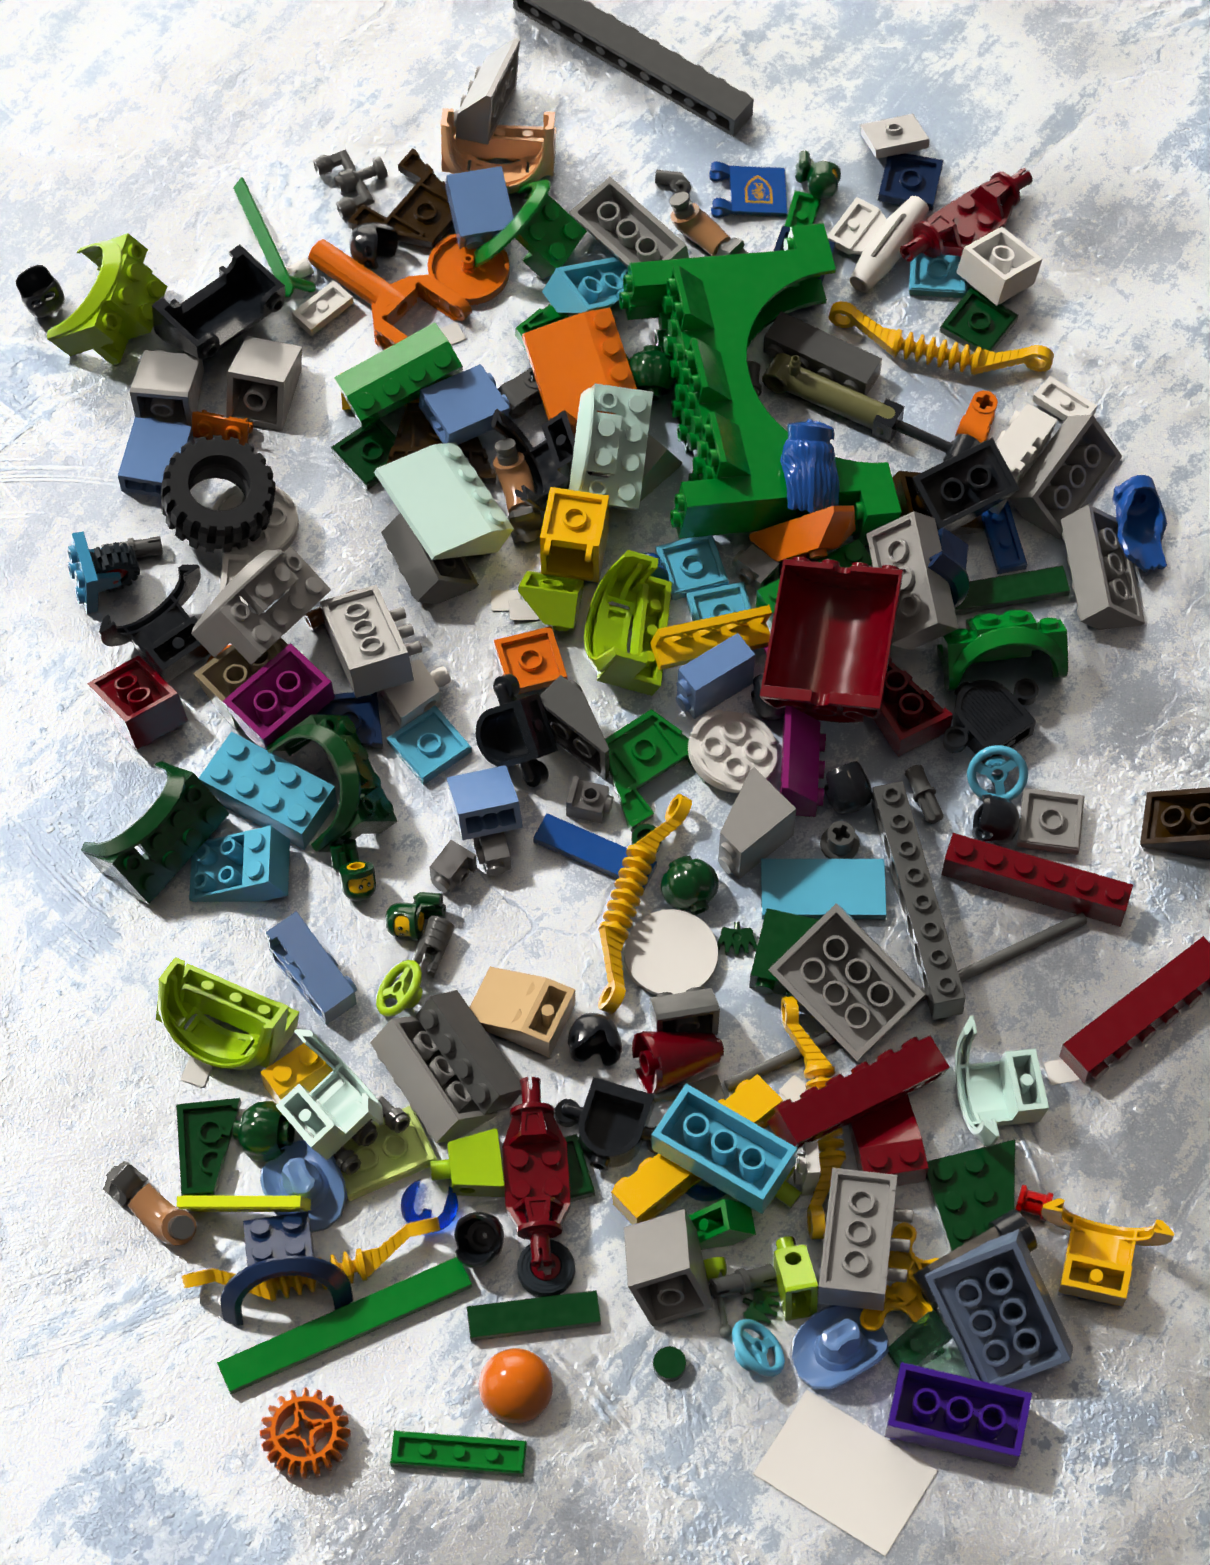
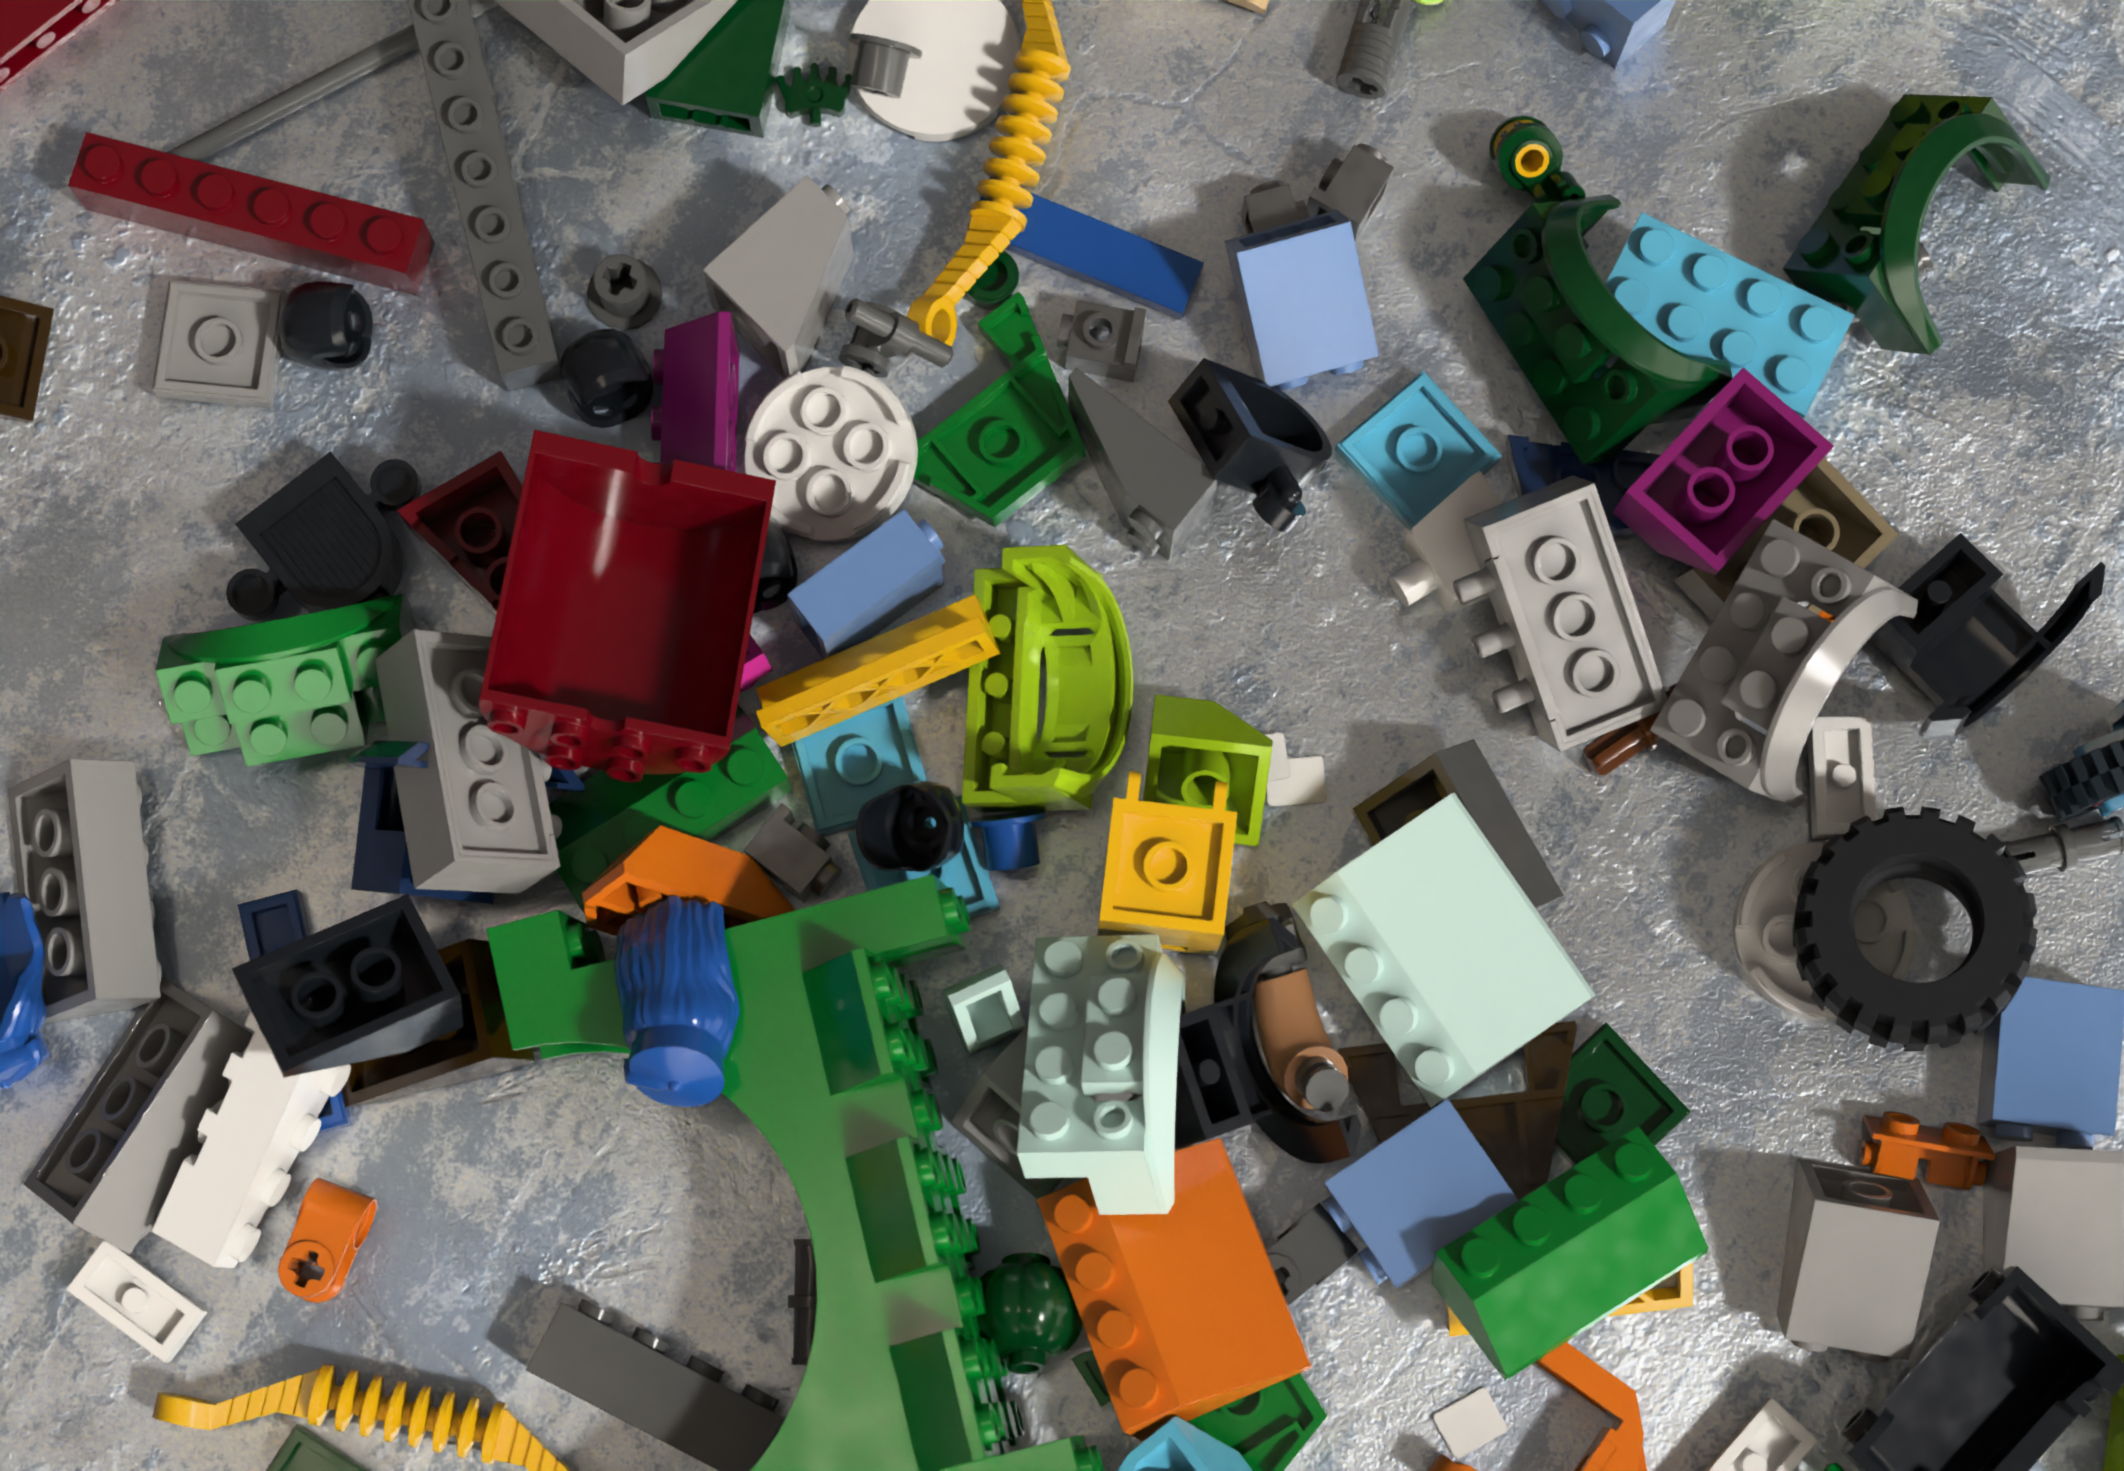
camera: 175 degrees right, 15 degrees up
dark red slope [87,655,188,750] -> none
medium azure slope [189,825,290,902] -> none
dark green piece [385,892,446,941] -> none
orange plate [494,626,568,694] -> none
dark green plant [661,856,719,915] -> none
medium azure tile [761,859,886,919] -> none
olive piece [762,353,980,461] -> none
dark grey axle [904,765,944,824] -> none
dark green tile [955,565,1070,615] -> none
medium azure piece [967,745,1028,801] -> none
none -> dark grey piece [839,298,953,378]
none -> dark grey piece [848,33,923,98]
none -> black helmet [856,781,964,872]
none -> light aqua slope [942,964,1026,1056]

